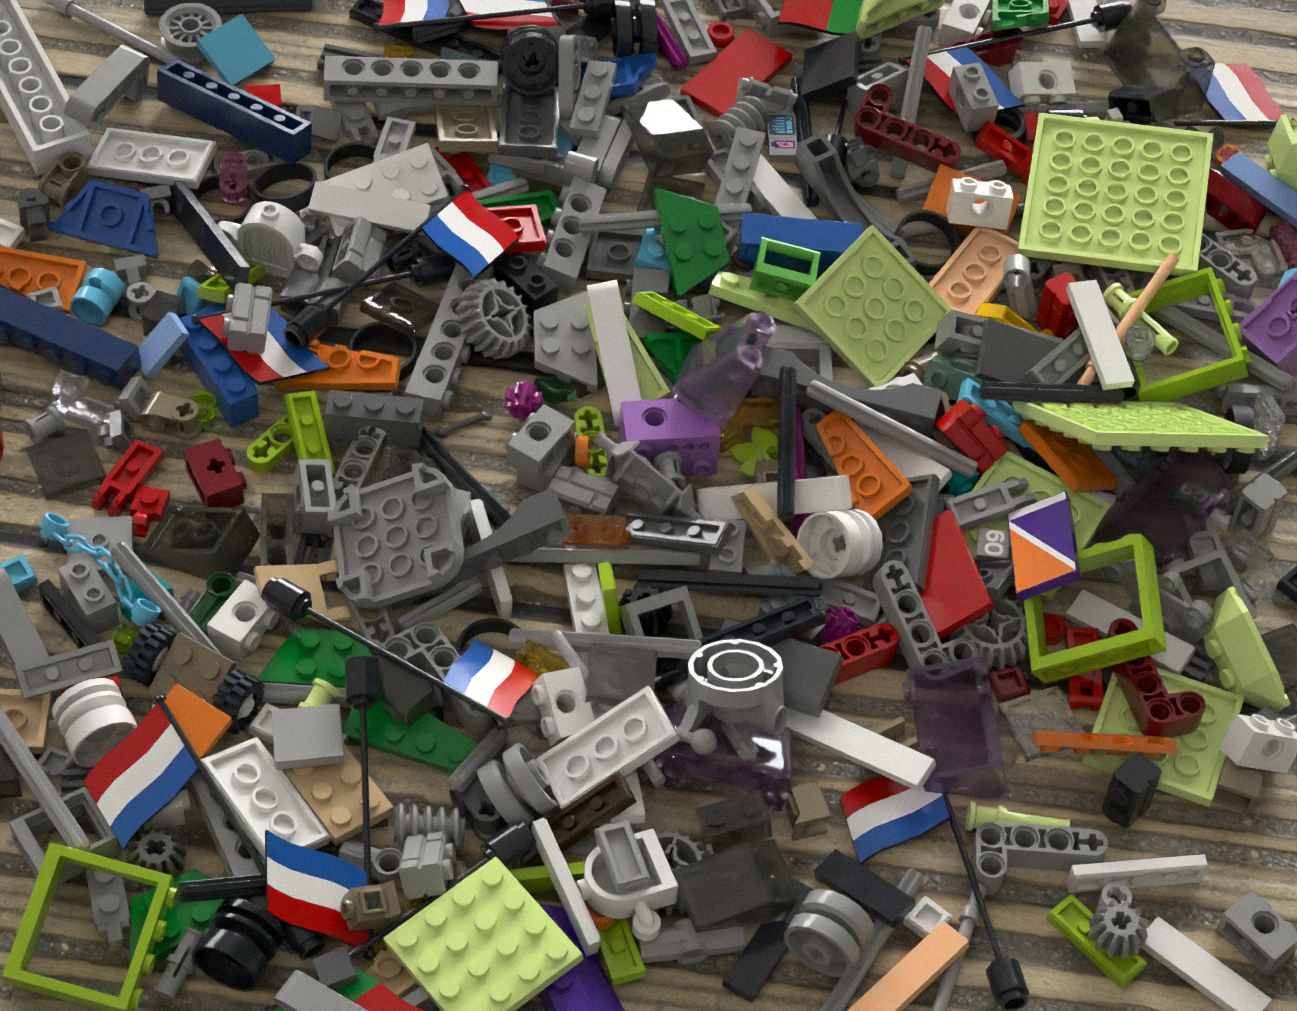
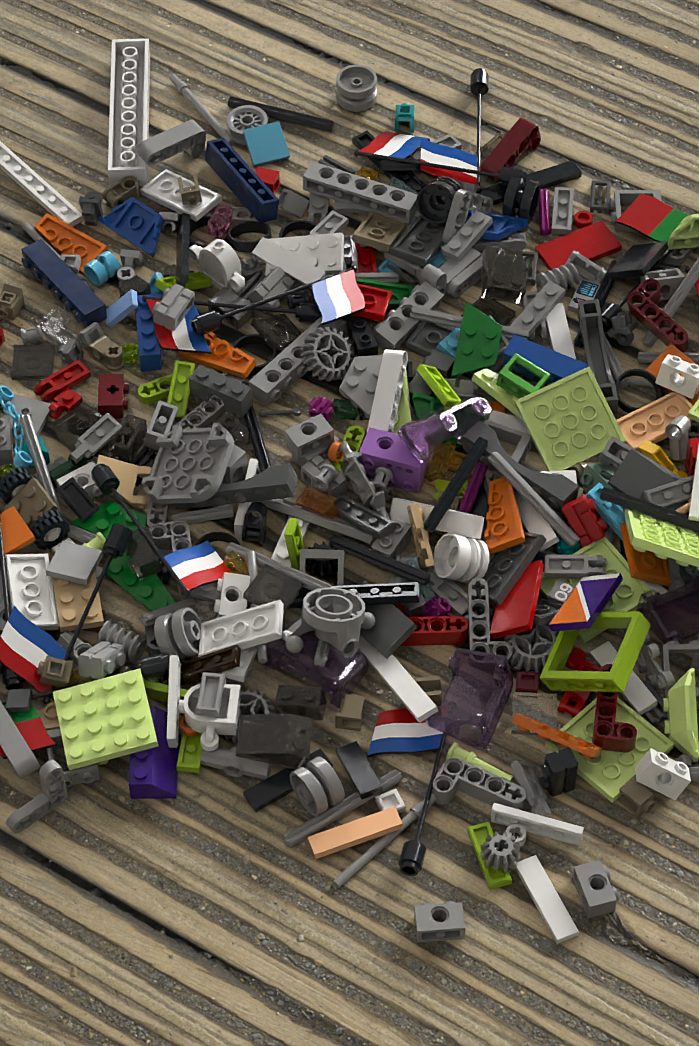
camera: 30 degrees right, 0 degrees up
none -> black tile [56,476,100,523]
none -> light grey hinge [70,413,122,464]
none -> dark tan window [178,174,202,206]
none -> black piece [242,502,267,545]
none -> light grey bush [311,464,339,492]
none -> light grey hinge [511,760,551,817]

